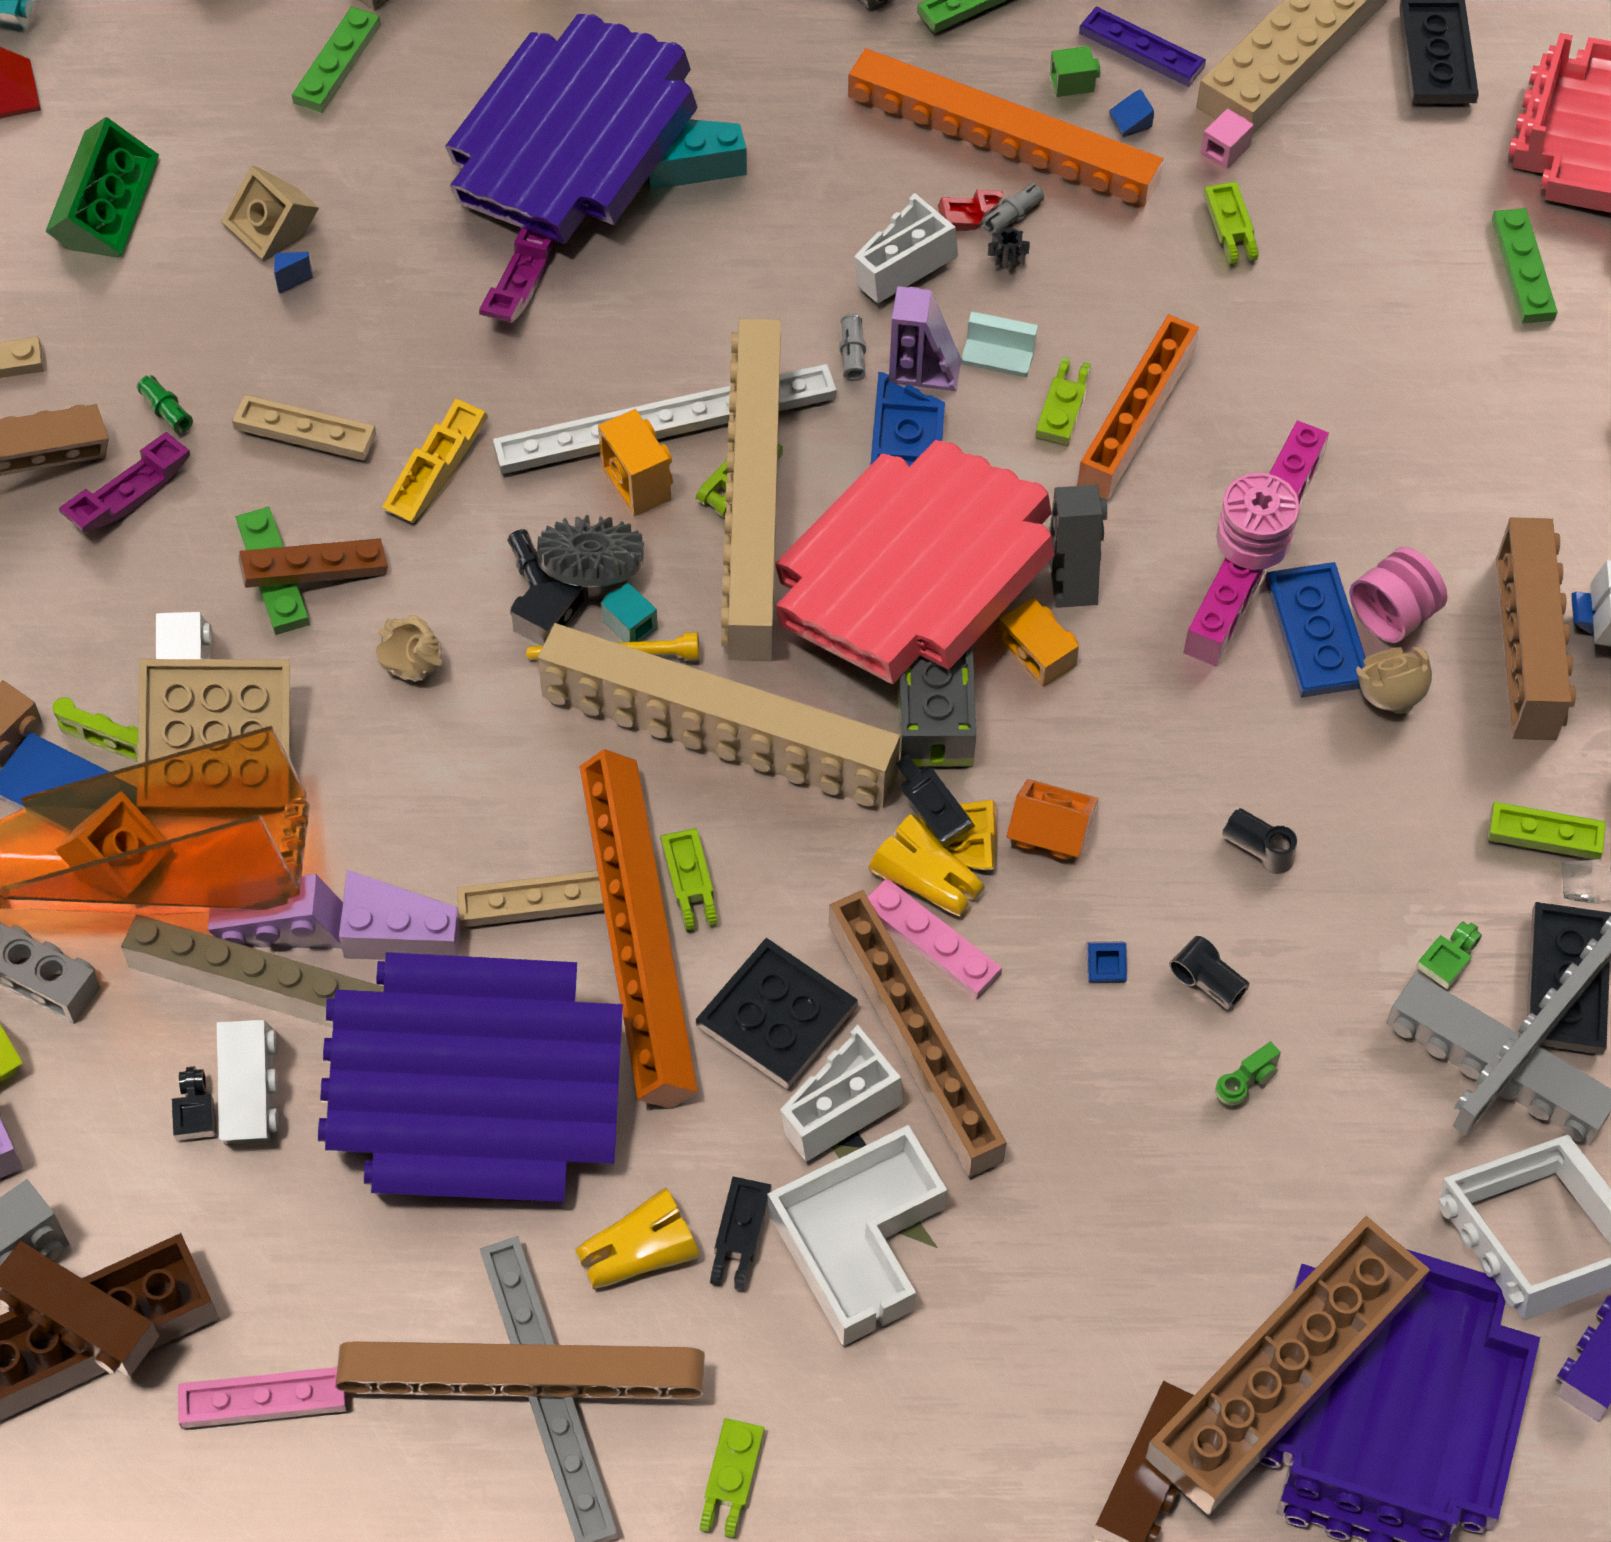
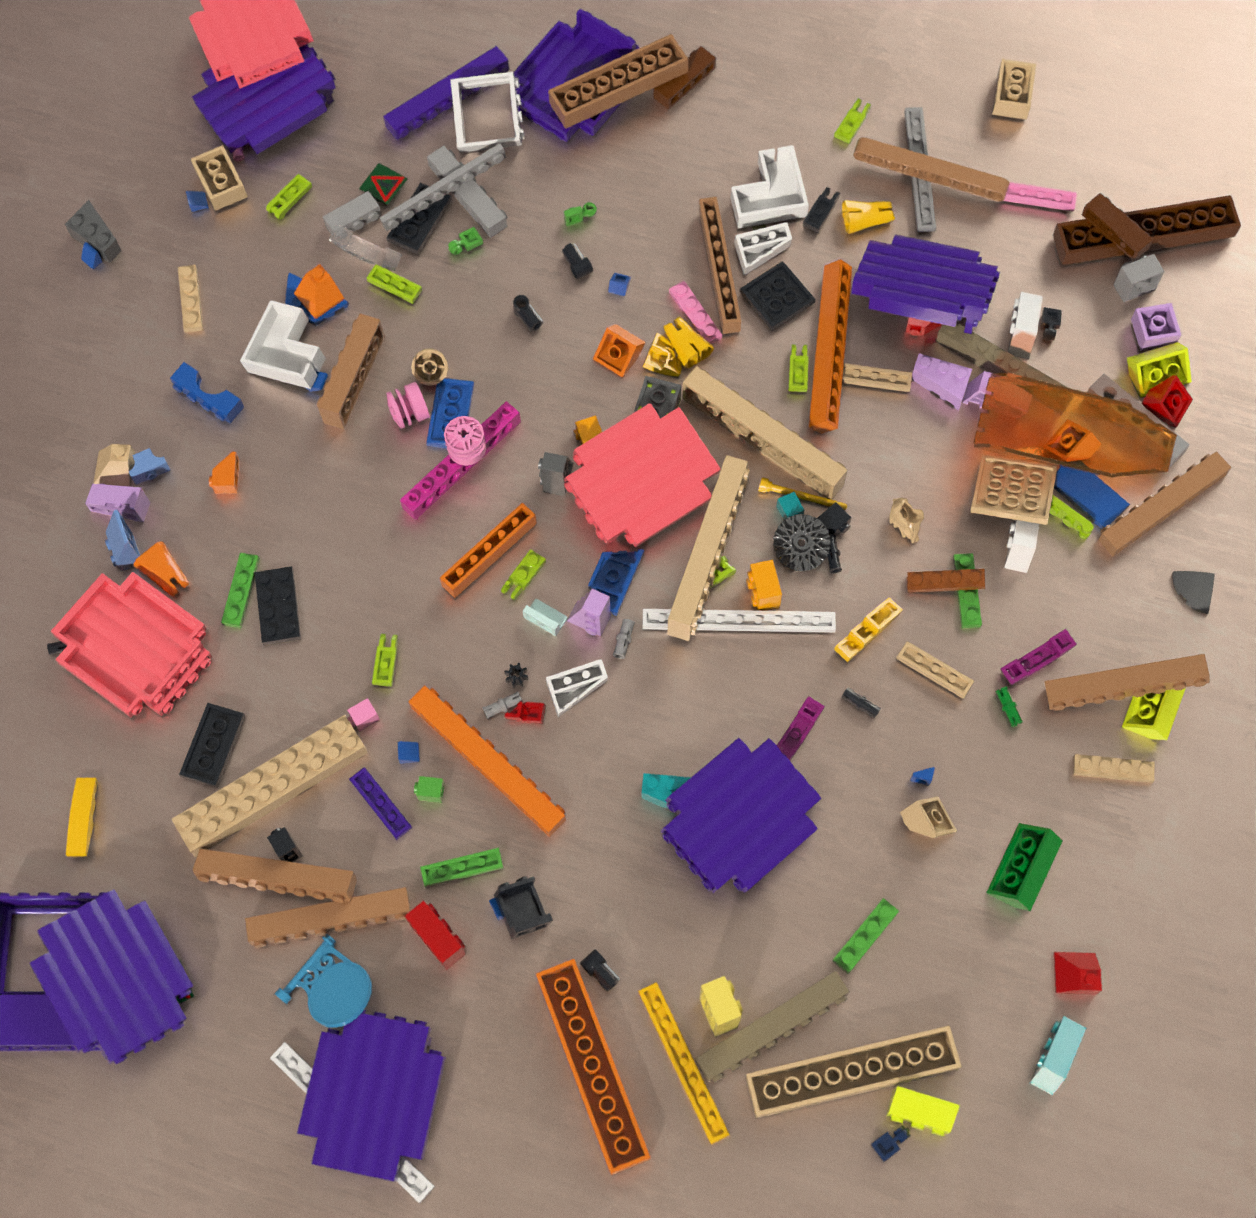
camera: 160 degrees left, 10 degrees up
black hinge [896,755,975,848] -> none
none -> black plate [254,566,301,645]
none -> black pin [842,687,881,719]

